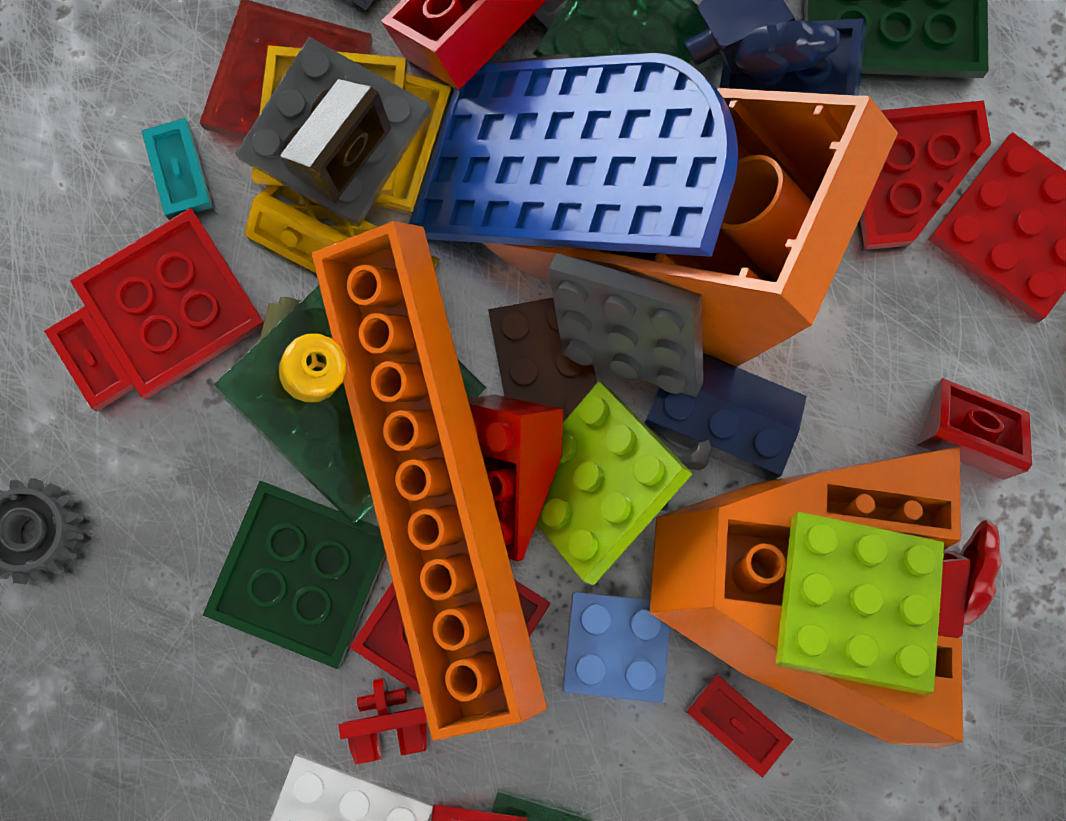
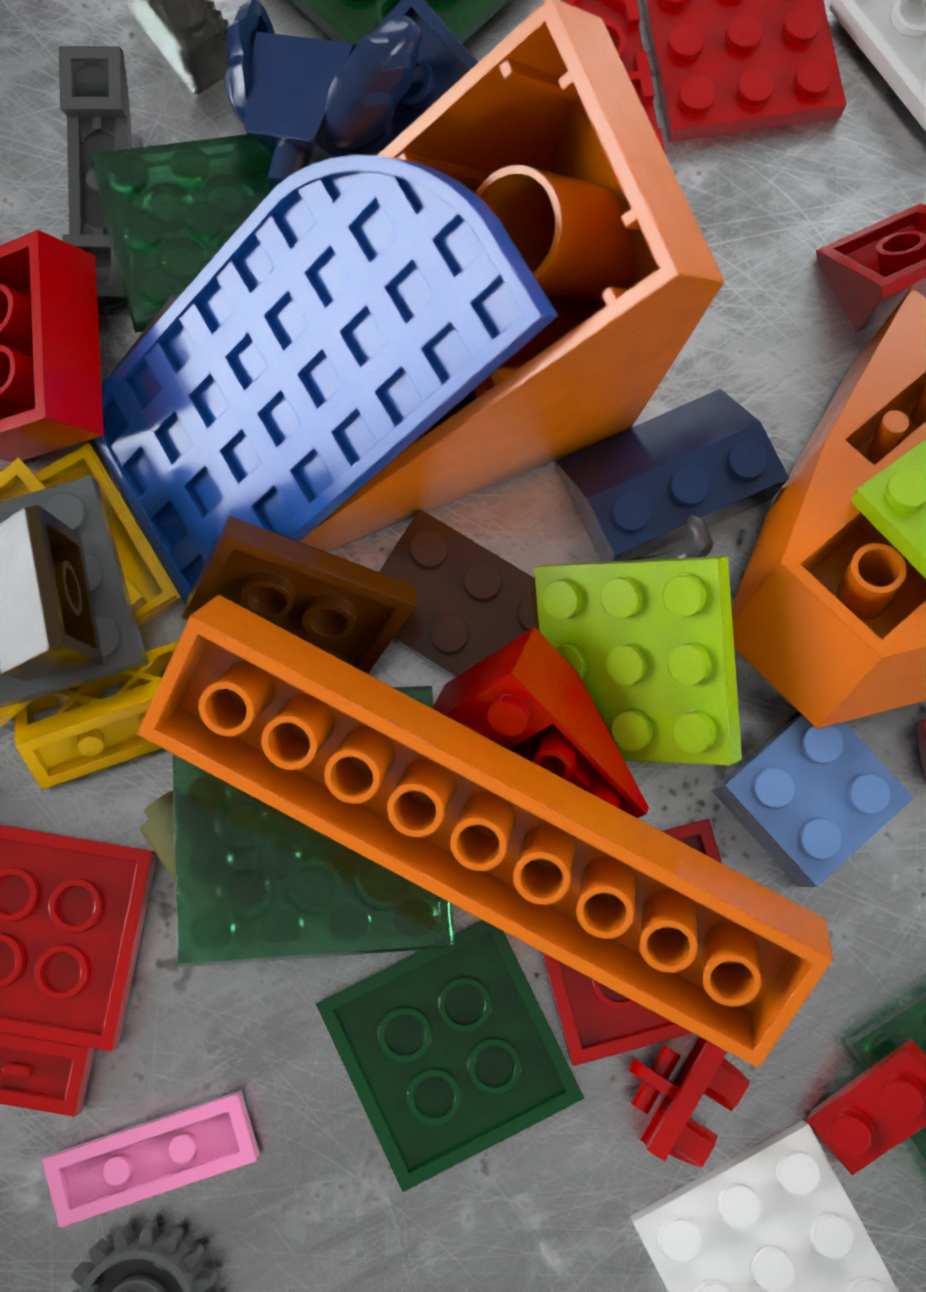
camera: 45 degrees left, 0 degrees up
yellow head [279,334,347,402] -> none
dark grey plate [548,253,703,397] -> none
none -> bright pink plate [42,1090,260,1228]
none -> reddish brown plate [182,516,418,674]

